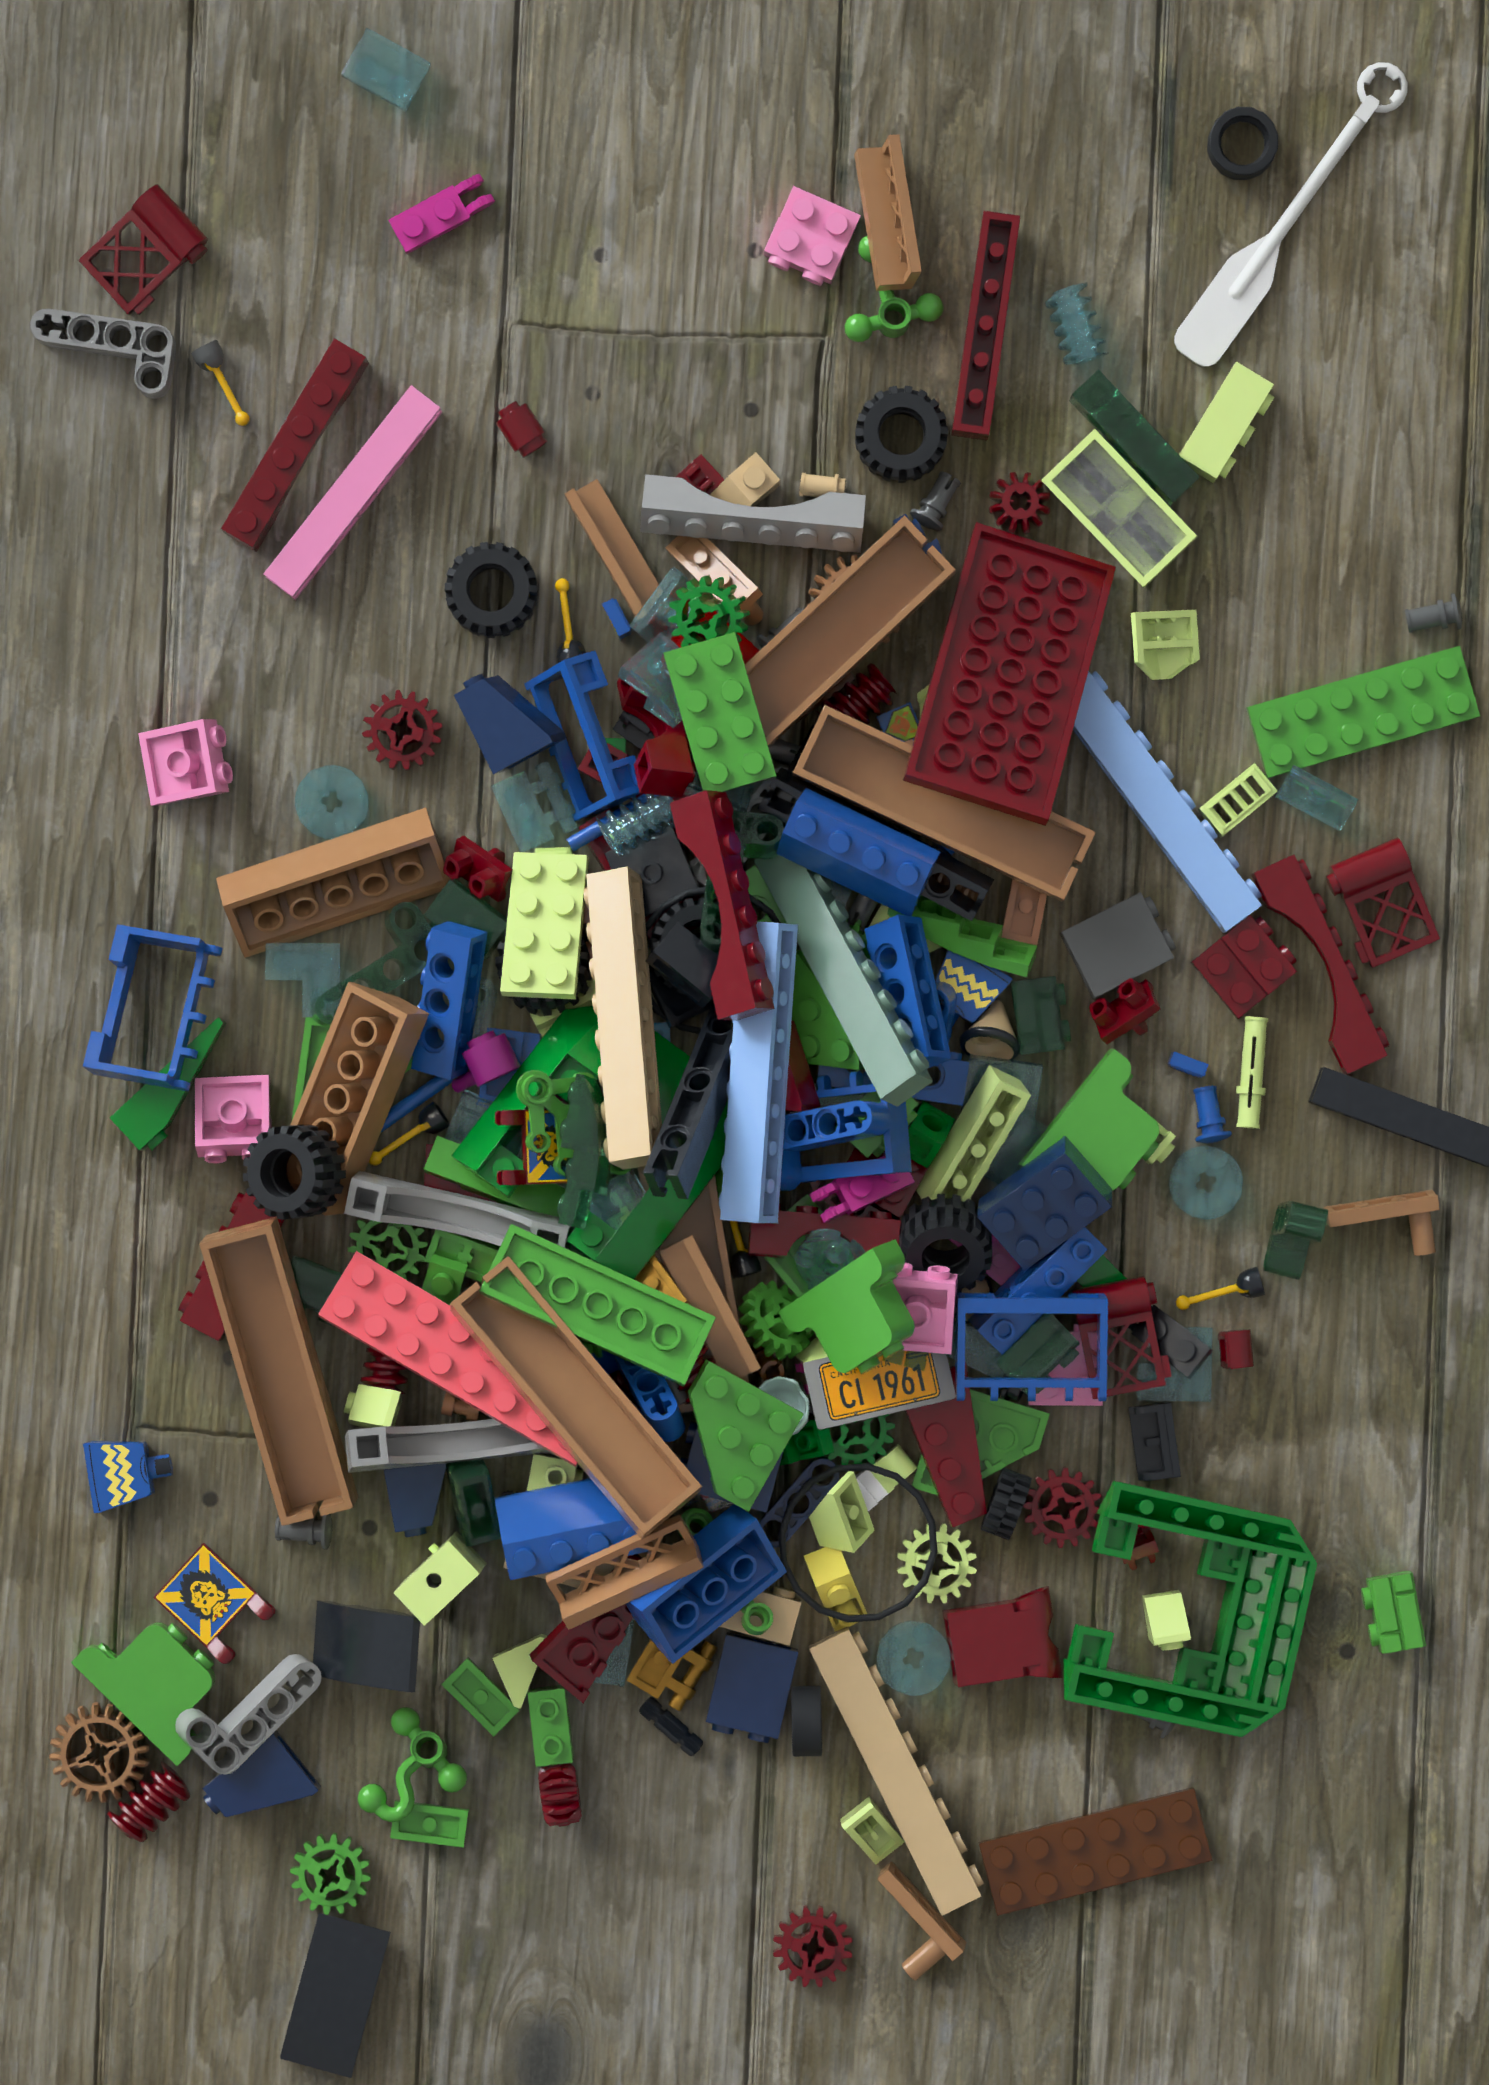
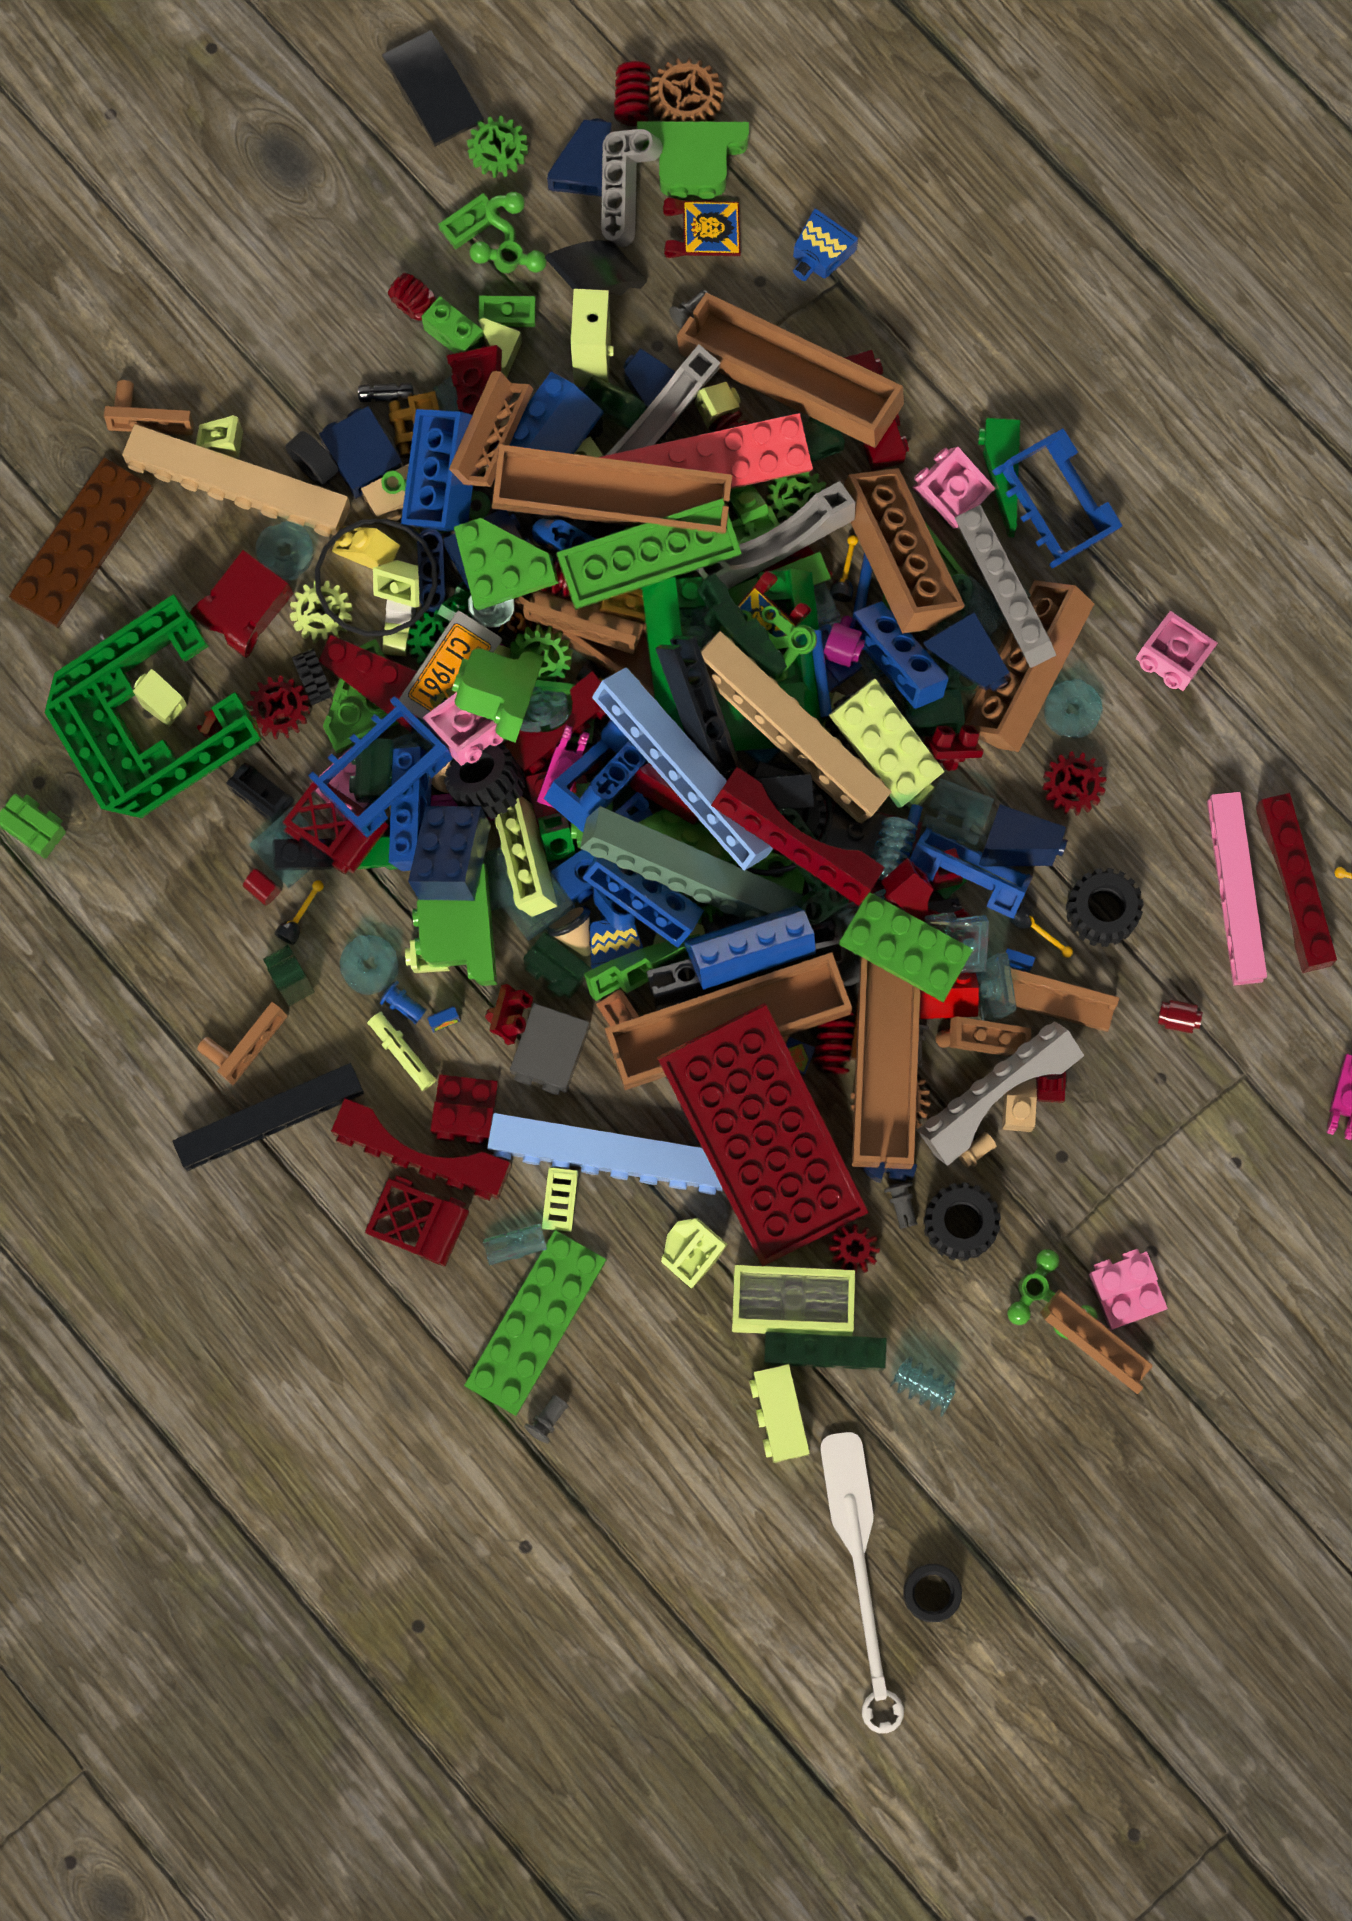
camera: 135 degrees right, 10 degrees down
black tyre [243,1124,346,1220] -> none
green gear [668,575,750,647] -> none
dark red gear [773,1905,853,1987] -> none
dark red brick [951,211,1020,441] -> none
none -> blue bar [812,630,832,718]
none -> dark blue slope [924,613,1010,691]
none -> light grey brick [955,505,1056,668]

